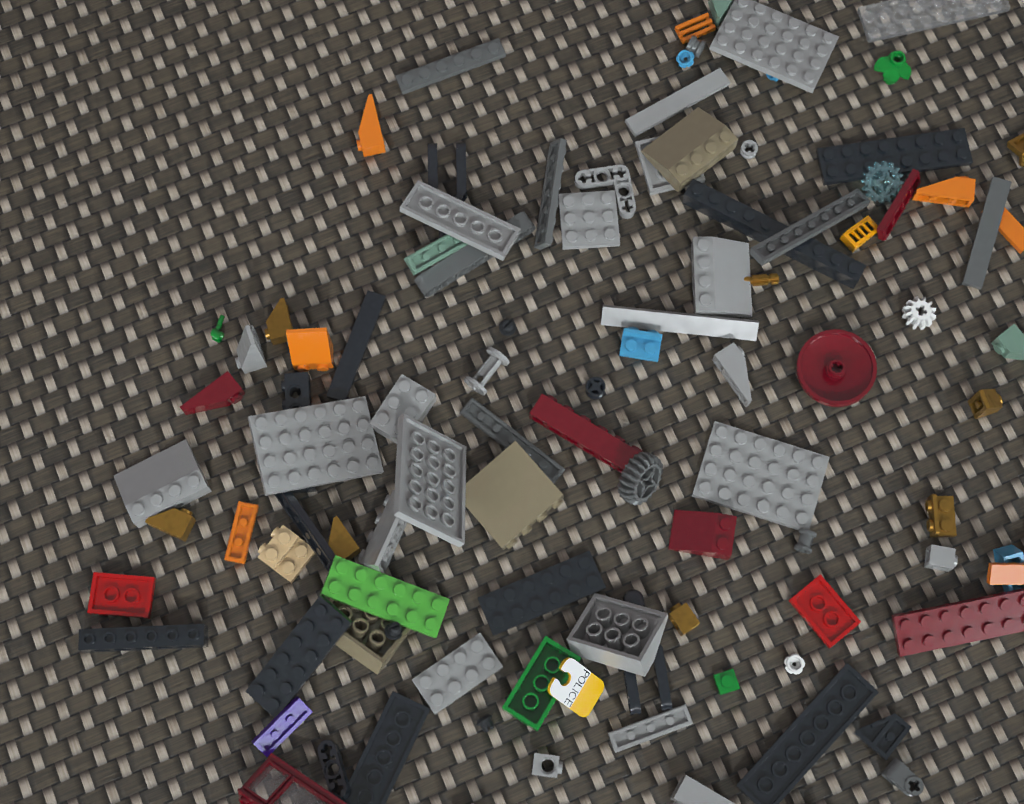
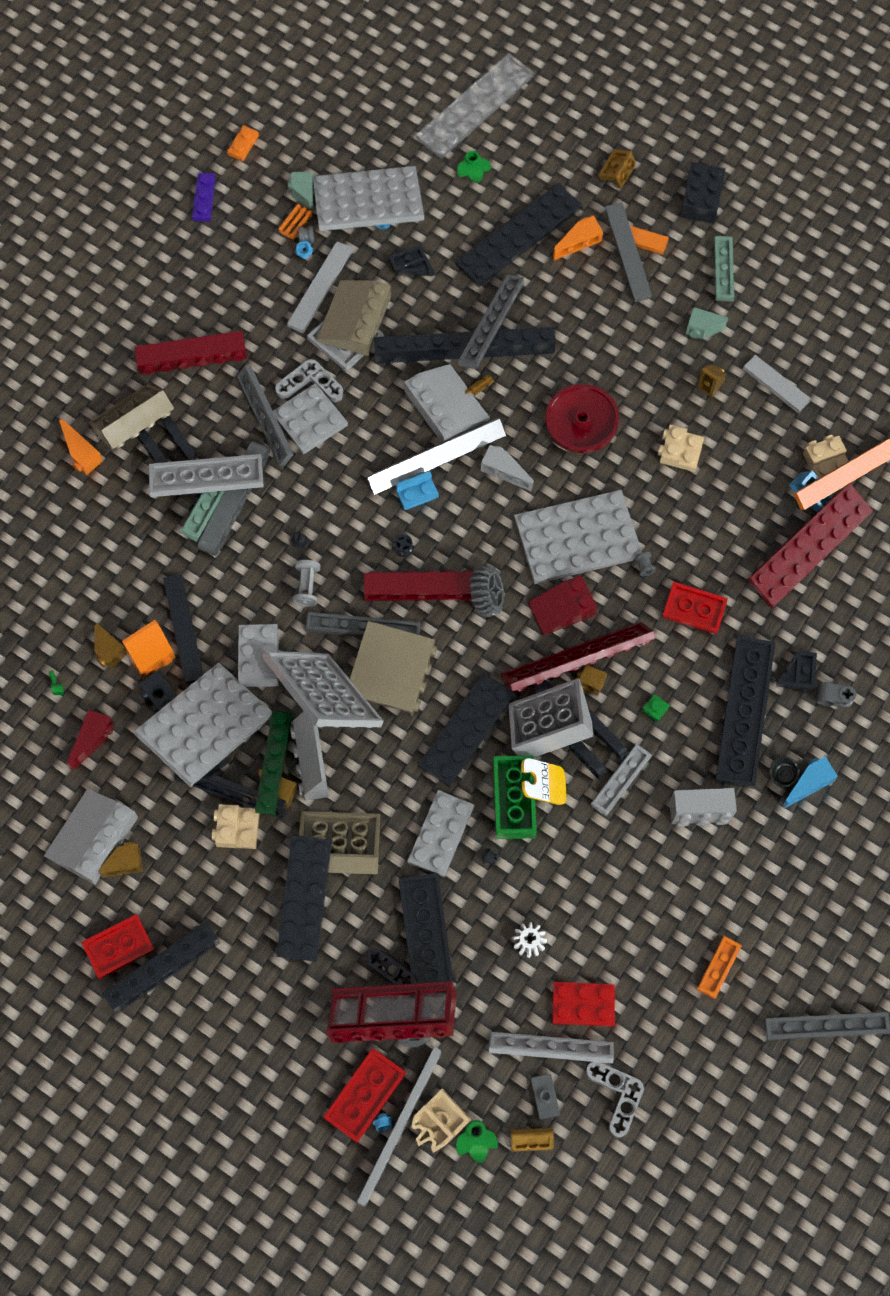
camera: 35 degrees left, 5 degrees down
orange tile [224,501,259,564] -> none
light grey wedge [235,325,267,374] -> none
plate [252,696,313,757] -> none
bright green plate [320,555,450,638] -> none
black piece [384,622,402,640] -> none
dark grey plate [395,38,506,95] -> none
light grey brick [532,753,563,778] -> none
light grey bush [740,140,758,159] -> none
white plate [784,654,805,674] -> none
light orange slope [840,215,878,253] -> none
clear light blue gear [861,161,904,203] -> none
dark red tile [877,169,921,241] -> none
white gear [902,296,936,330] -> none
light grey brick [924,544,958,572] -> none
pearl gold bracket [925,494,957,537] -> none
none -> slope [87,384,174,449]
none -> dark red brick [135,331,247,375]
none -> dark green plate [255,710,292,815]
none -> black wing [388,245,434,276]
none -> dark red plate [500,622,656,691]
none -> tan plate [658,425,704,472]

